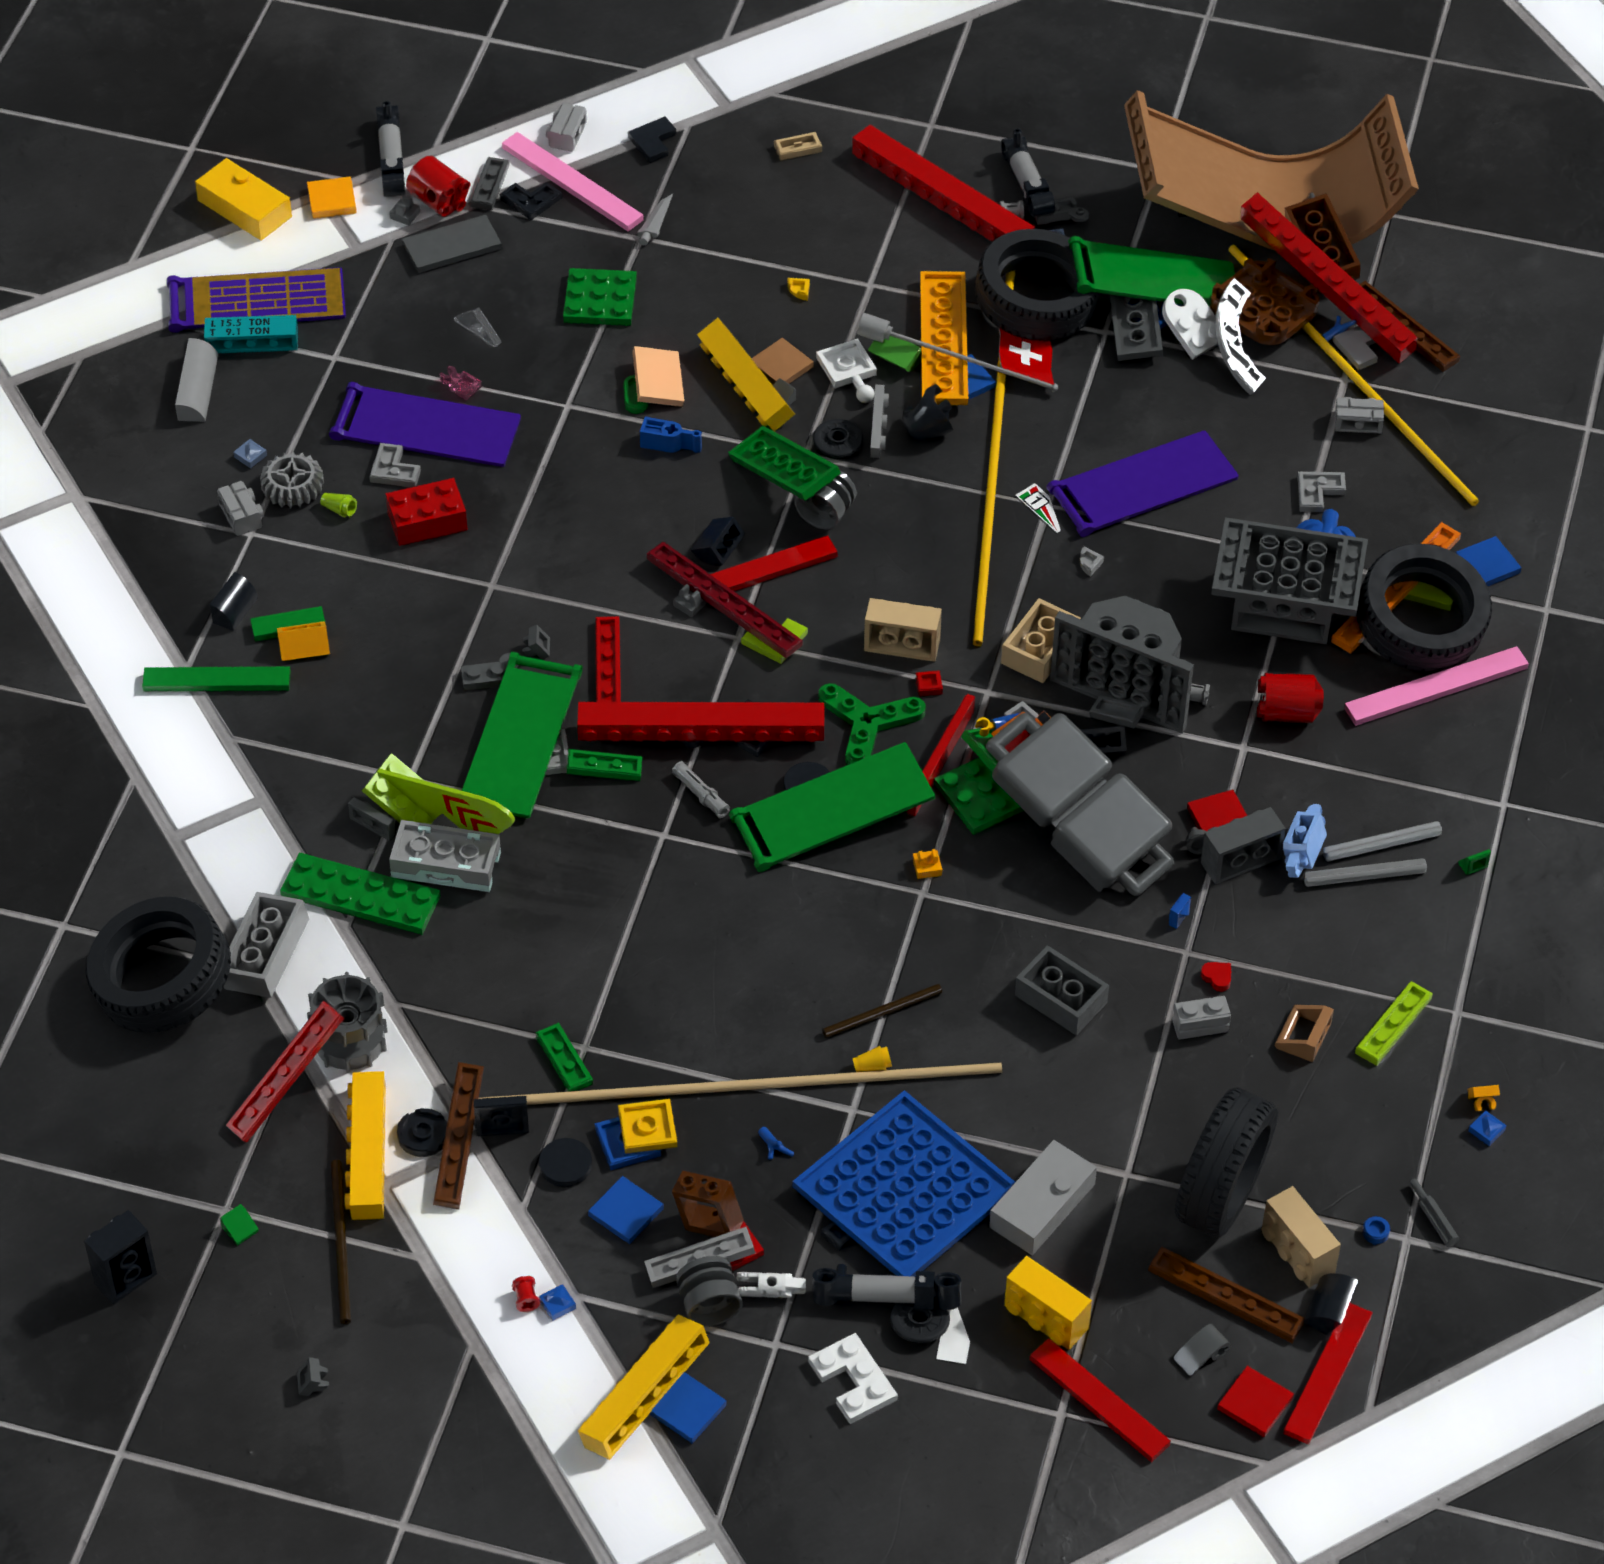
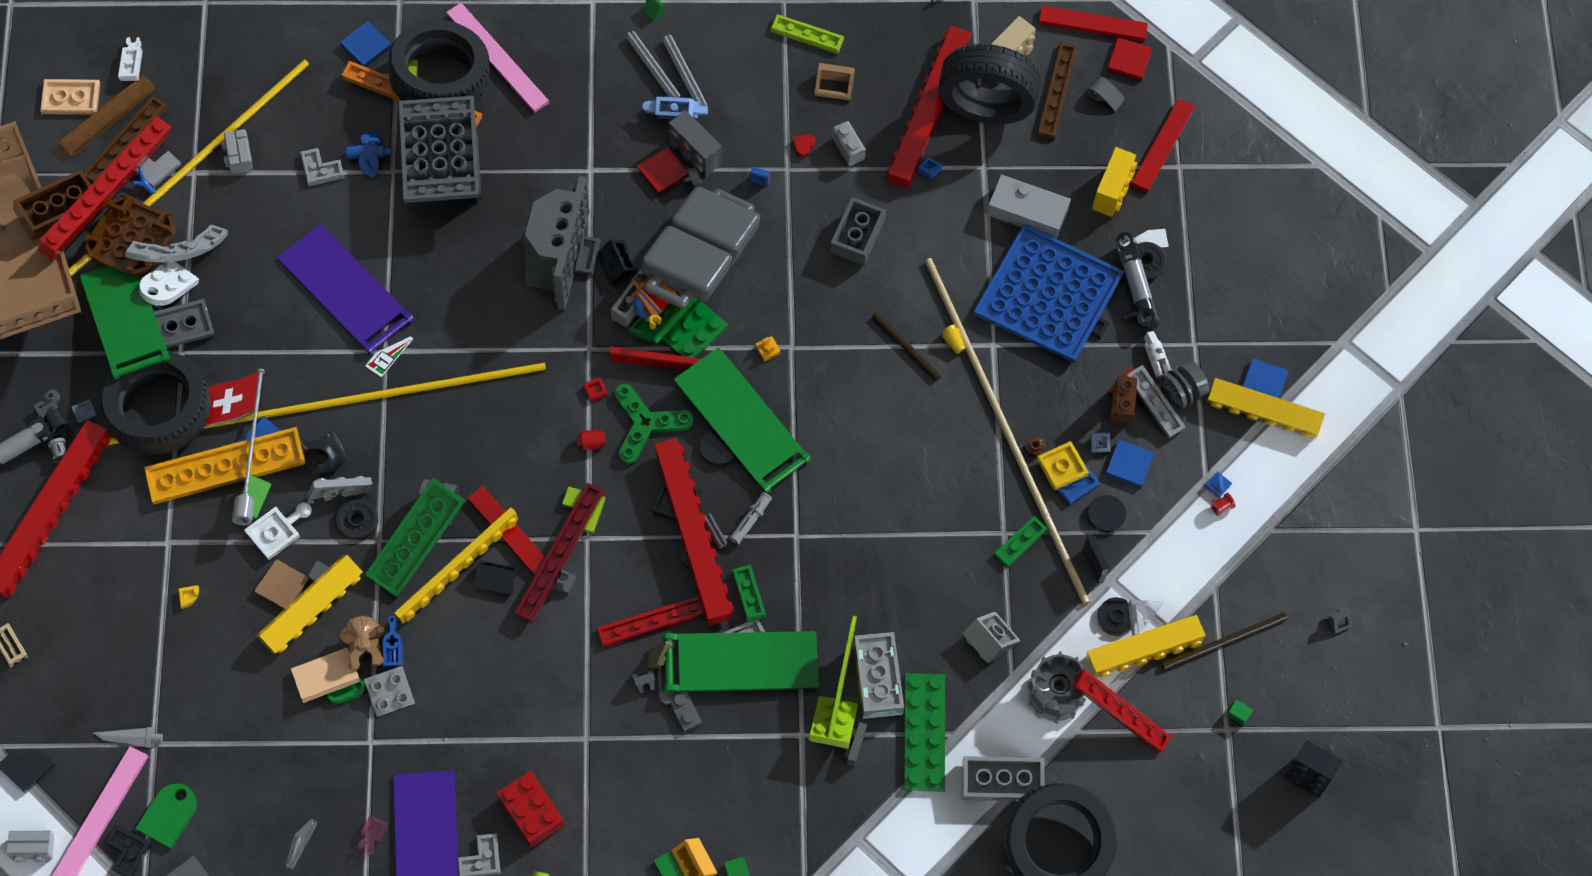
camera: 110 degrees left, 15 degrees up
reddish brown tile [433,1062,484,1209] -> none
green plate [563,268,637,326] -> none
blue bar [758,1127,794,1160] -> none
white plate [808,1333,898,1424] -> none
tan brick [864,598,942,662] -> none
tan brick [1001,598,1081,683] -> none
light grey tile [1080,546,1104,577] -> none
red cylinder [1257,673,1324,723] -> none
black brick [1303,1273,1358,1335] -> none
blue tile [1362,1216,1390,1244] -> none
none -> light nougat tile [40,79,100,115]
none -> clear orange tile [58,75,156,157]
none -> white plate [118,37,142,81]
none -> green tile [135,784,197,849]
none -> medium nougat piece [340,616,384,670]
none -> light grey hinge [364,666,415,717]
none -> yellow plate [394,507,518,624]
none -> red brick [577,429,605,450]
none -> olive tile [648,641,672,670]
none -> dark grey axle [704,513,727,549]
none -> red brick [886,26,971,189]
none -> blue tile [917,157,942,180]
none -> light grey slope [962,612,1020,663]
none -> reddish brown plate [1026,437,1045,456]
none -> sand blue tile [1090,432,1111,453]
none -> clear tile [1128,600,1164,636]

